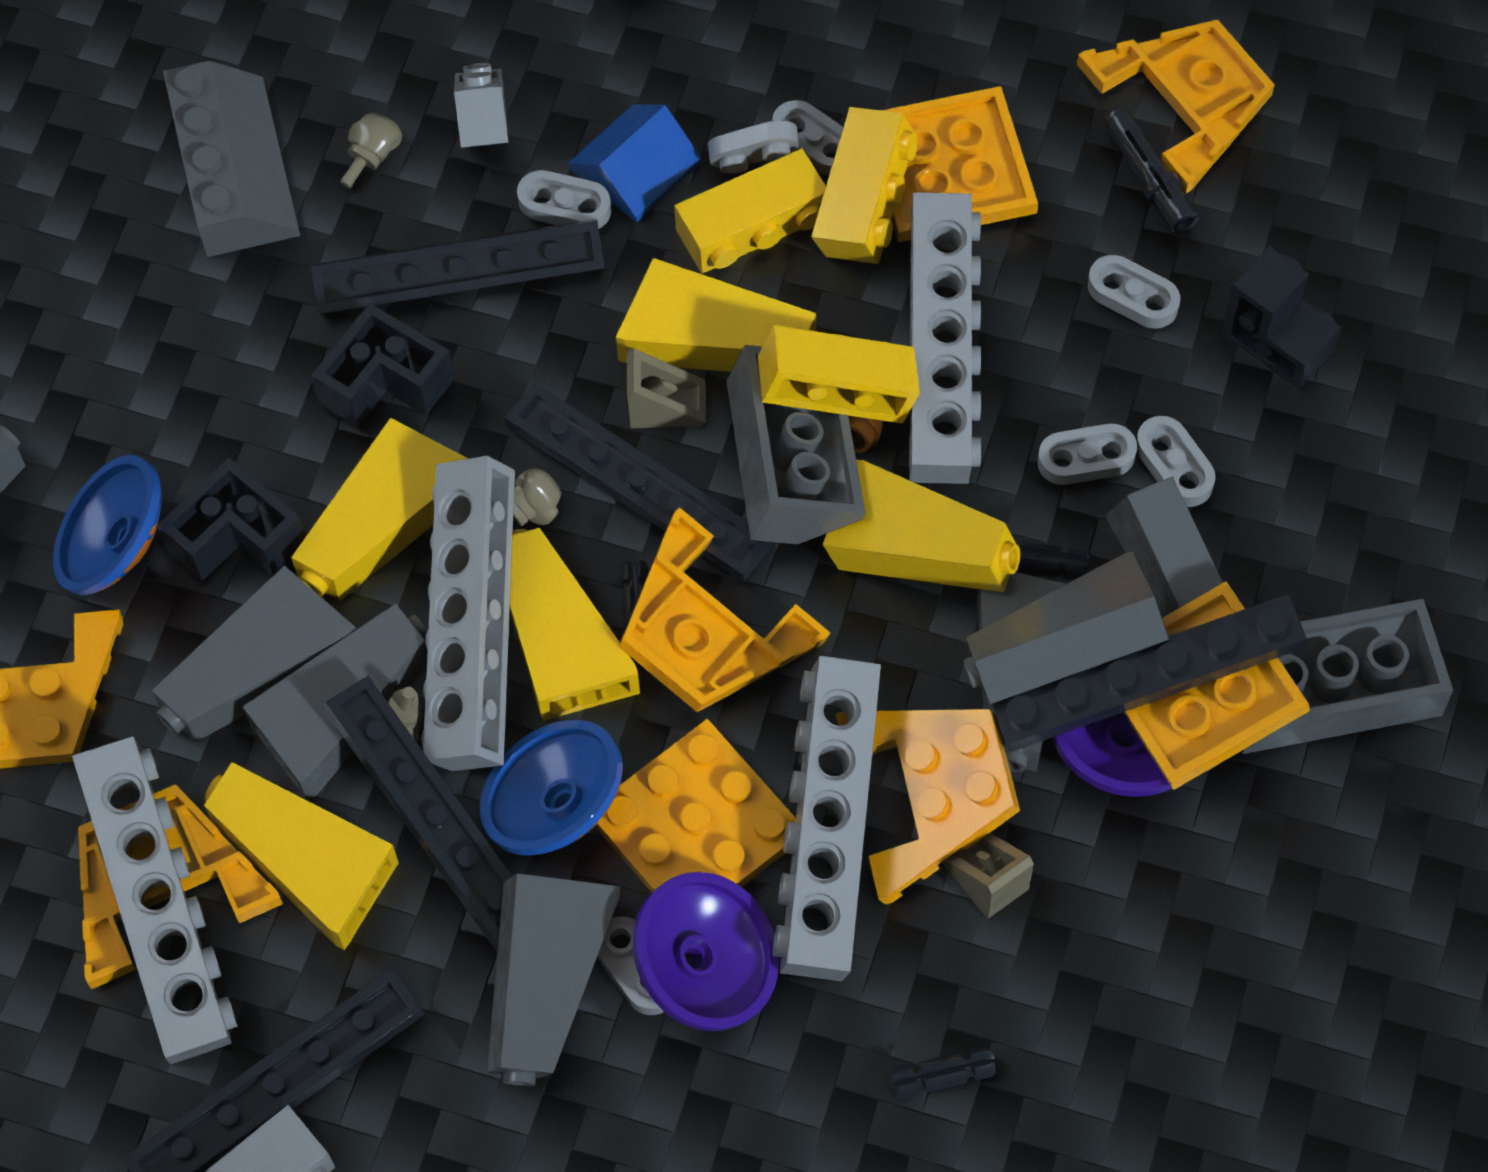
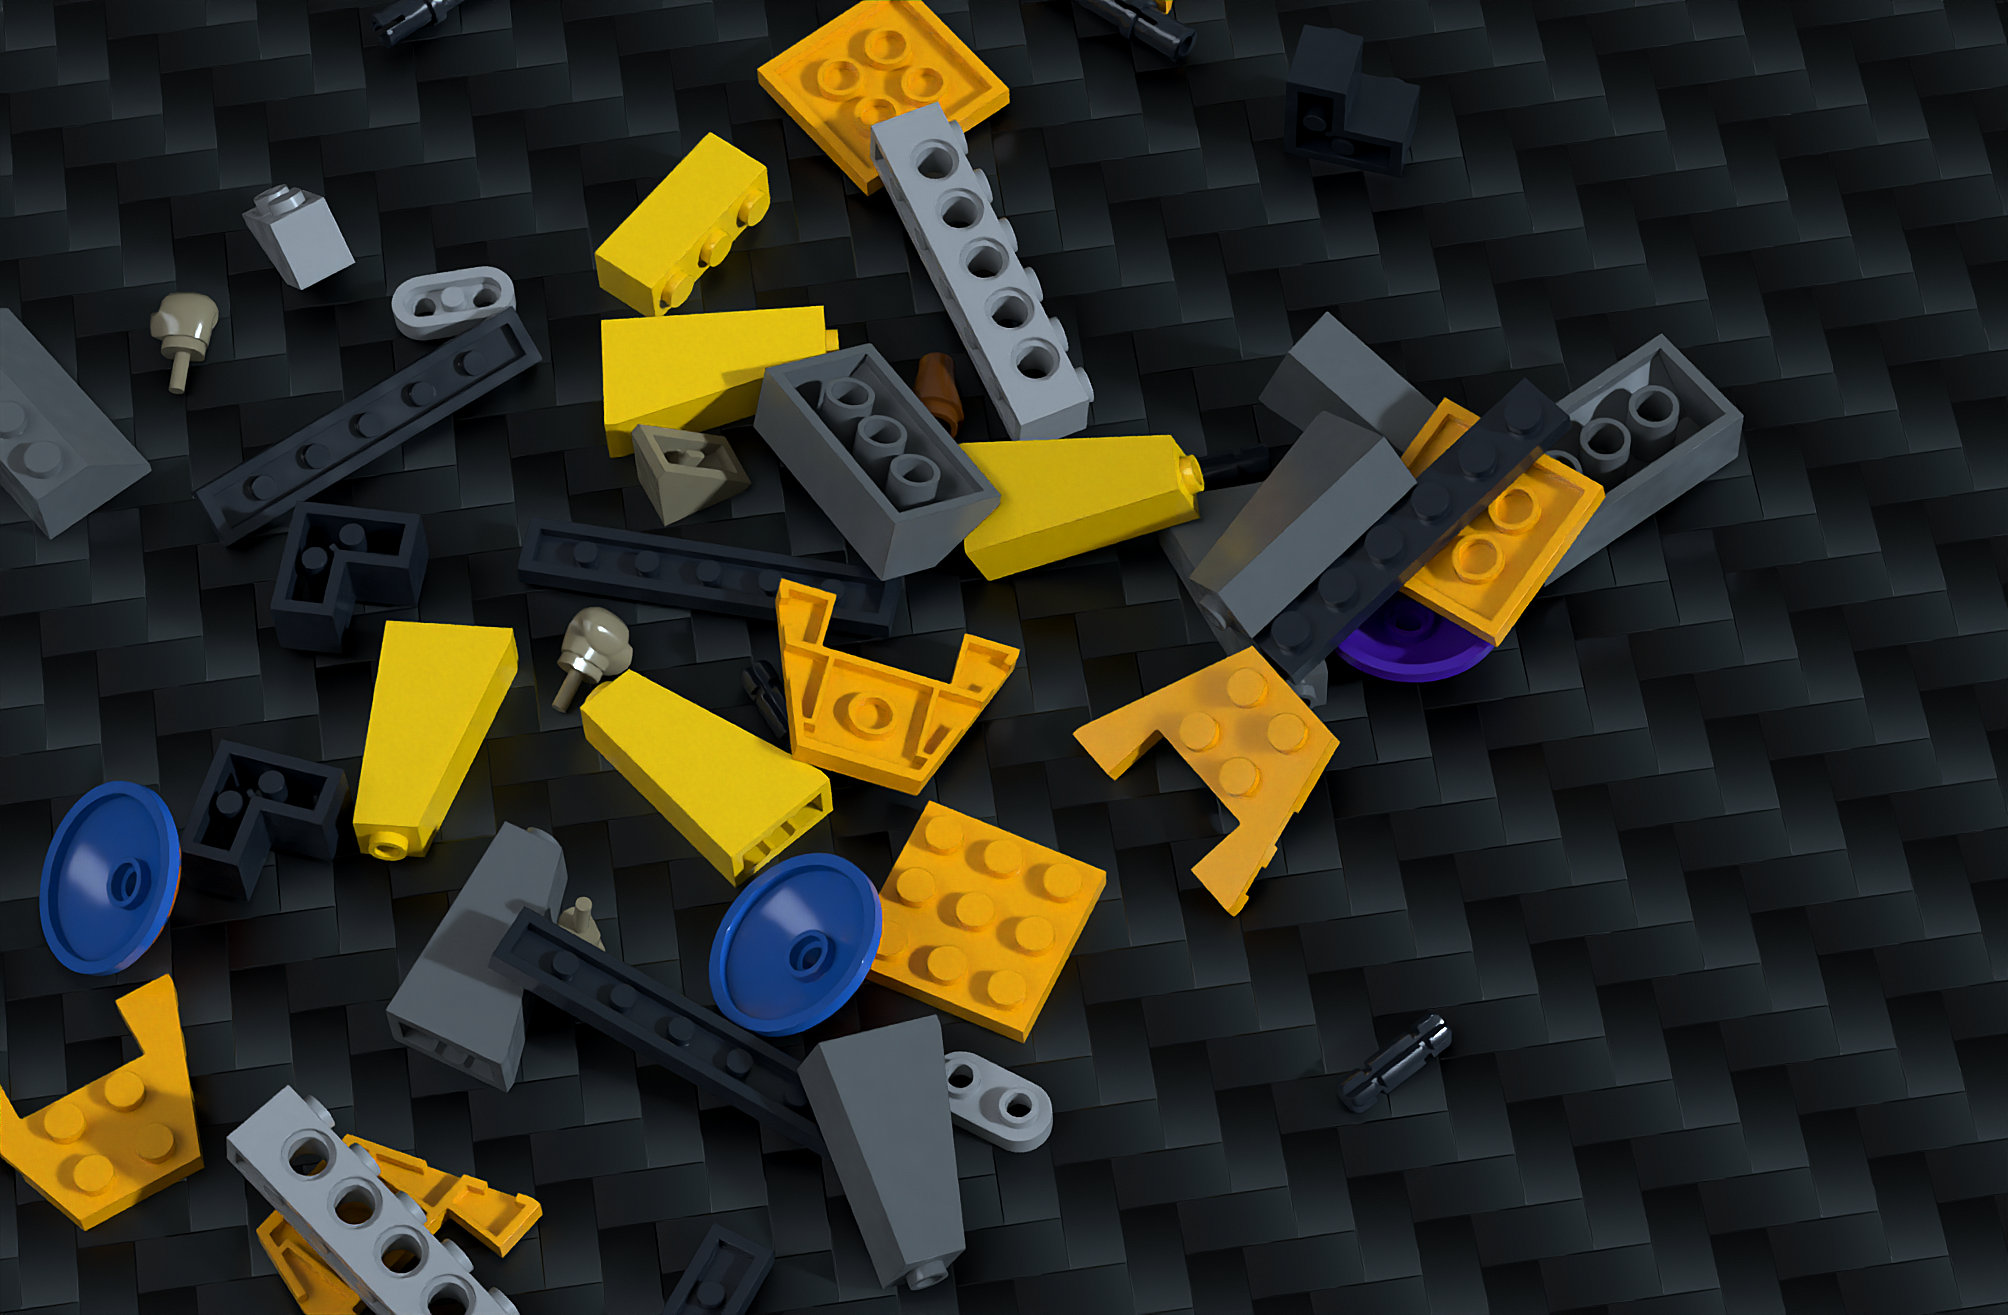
camera: 25 degrees left, 5 degrees down
dark grey slope [152,566,357,742] -> none
yellow slope [204,762,399,950] -> none
light grey brick [421,456,515,771] -> none
blue slope [568,104,701,223] -> none
dark purple dish [632,872,779,1031] -> none
light grey plate [708,121,799,174] -> none
yellow brick [758,325,920,424] -> none
light grey plate [772,100,844,176] -> none
light grey brick [773,656,881,981] -> none
yellow brick [811,107,918,264] -> none
dark tan slope [942,833,1034,919] -> none
light grey plate [1038,424,1137,485] -> none
light grey plate [1088,255,1180,329] -> none
light grey plate [1136,416,1215,507] -> none

